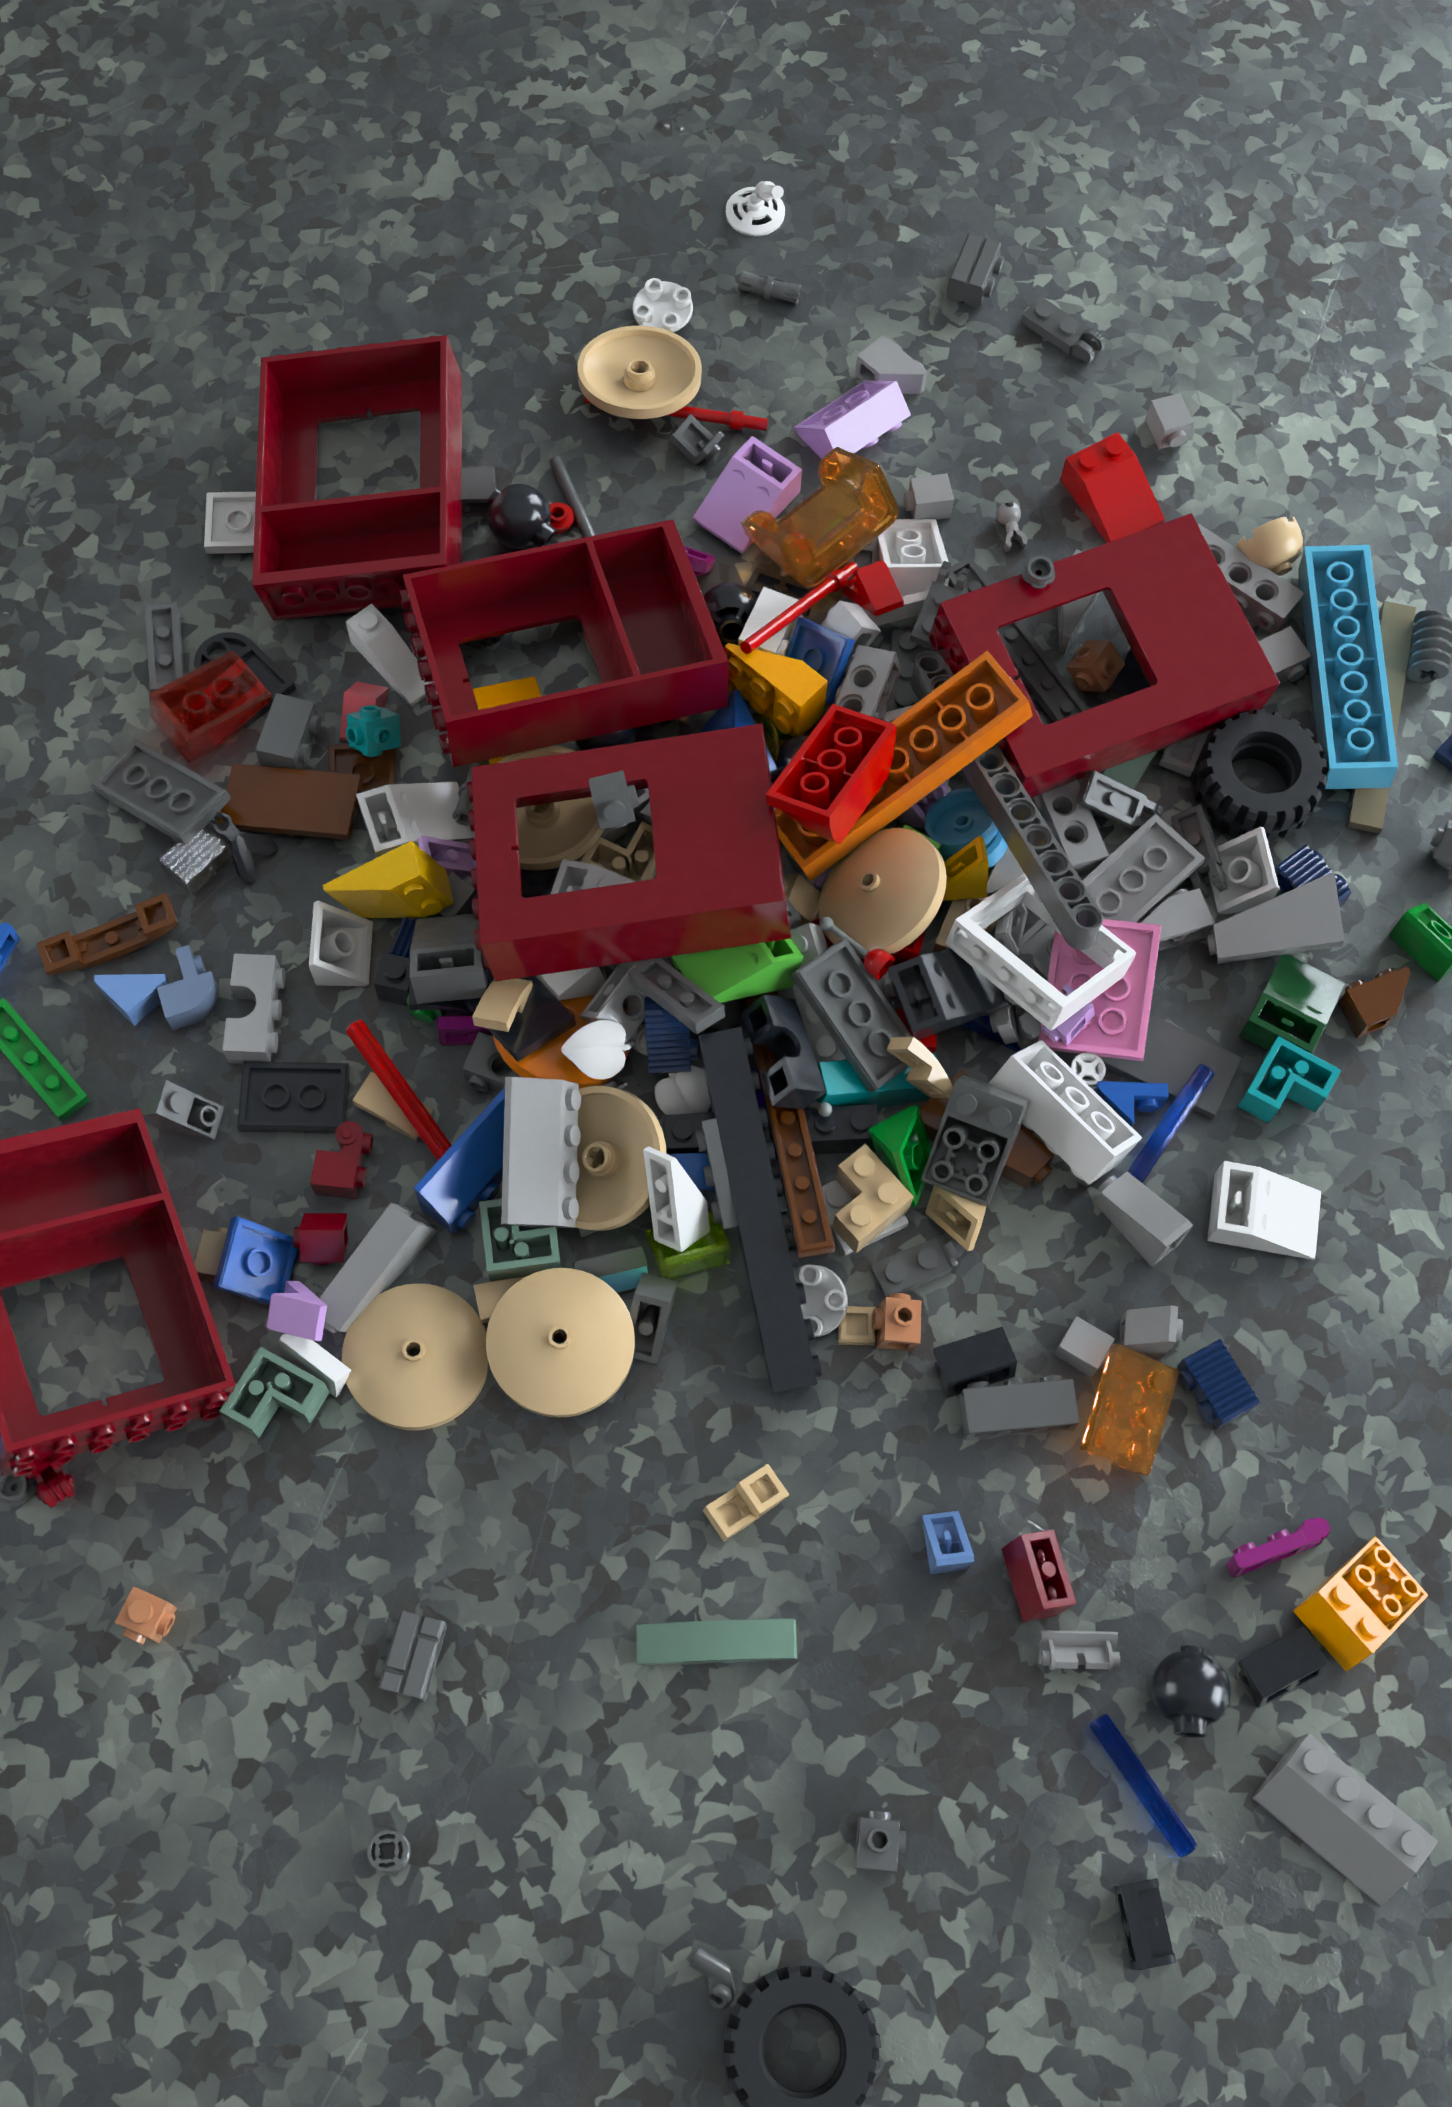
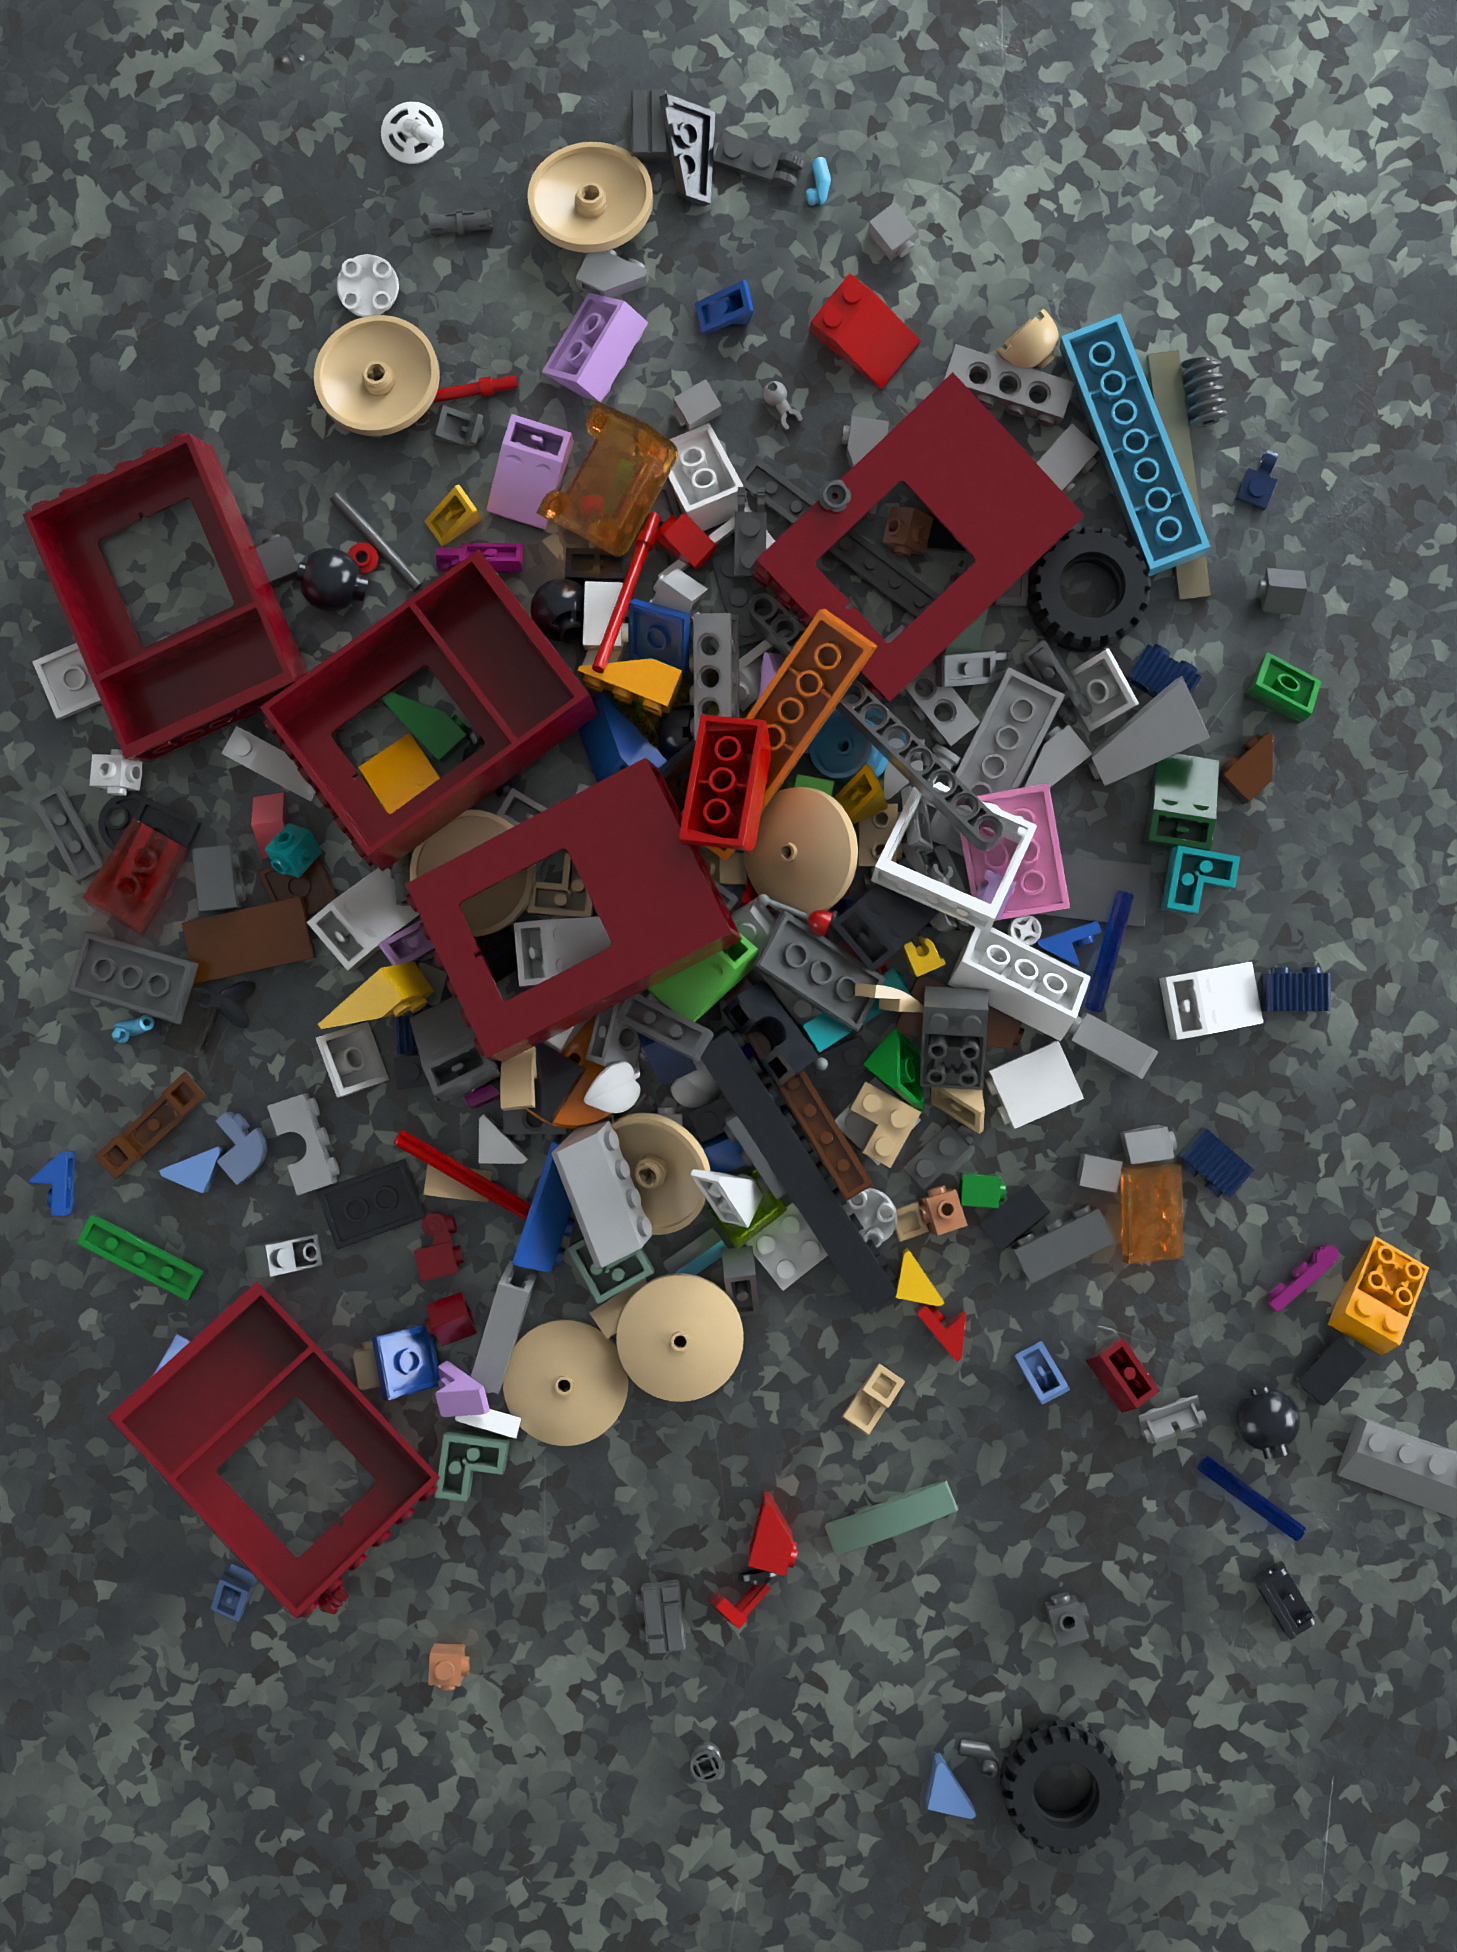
camera: 15 degrees left, 20 degrees up
dark grey brick [589,770,639,830] -> none
none -> white brick [90,749,142,796]
none -> medium azure arm [111,1015,154,1043]
none -> green slope [381,692,469,764]
none -> yellow slope [424,485,482,546]
none -> white slope [479,1113,530,1164]
none -> tan dish [528,142,653,253]
none -> wing [659,94,716,206]
none -> blue slope [695,280,754,334]
none -> red piece [707,1569,779,1629]
none -> white plate [744,1202,828,1291]
none -> red slope [748,1491,798,1576]
none -> medium azure arm [806,157,831,206]
none -> yellow slope [894,1248,945,1306]
none -> yellow hinge [900,936,946,977]
none -> red slope [914,1303,966,1362]
none -> medium blue slope [925,1752,977,1819]
none -> green brick [958,1172,1006,1208]
none -> white brick [984,1041,1084,1129]
none -> dark blue brick [1261,967,1331,1012]

